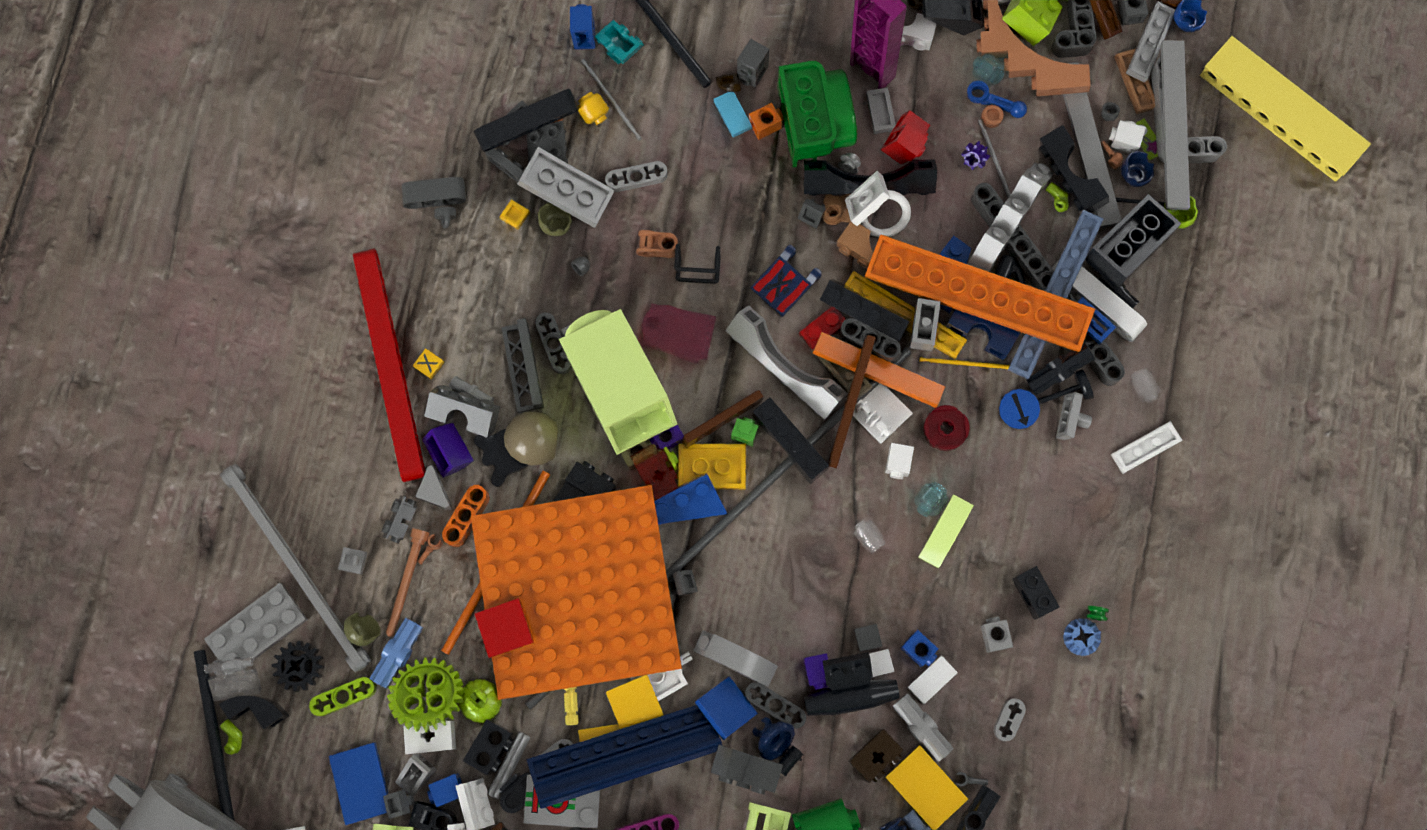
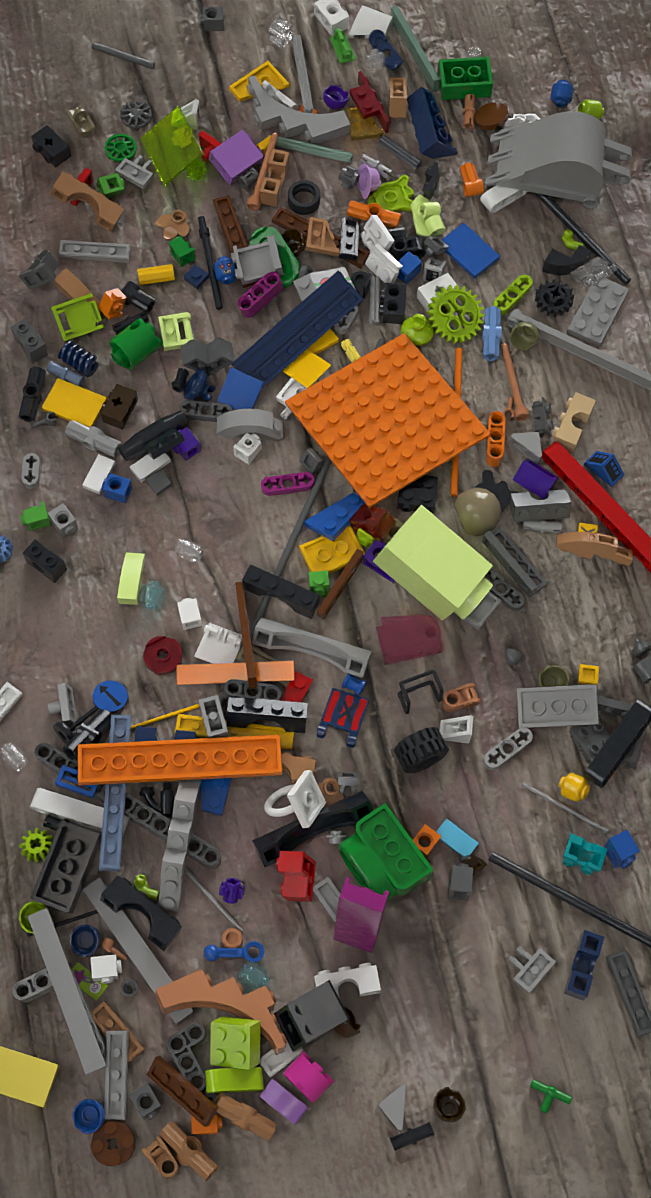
camera: 150 degrees right, 10 degrees down
light grey tile [338,547,367,575] -> none
red tile [474,598,534,658] -> none
none -> lime gear [19,828,53,863]
none -> bright green brick [20,501,51,531]
none -> white brick [233,433,262,465]
none -> magenta beam [261,472,315,496]
none -> blue bush [342,673,367,696]
none -> black tyre [394,727,449,773]
none -> white slope [440,715,474,743]
none -> tan arch [552,392,596,453]
none -> medium nougat slope [556,532,633,566]
none -> blue slope [584,451,624,487]

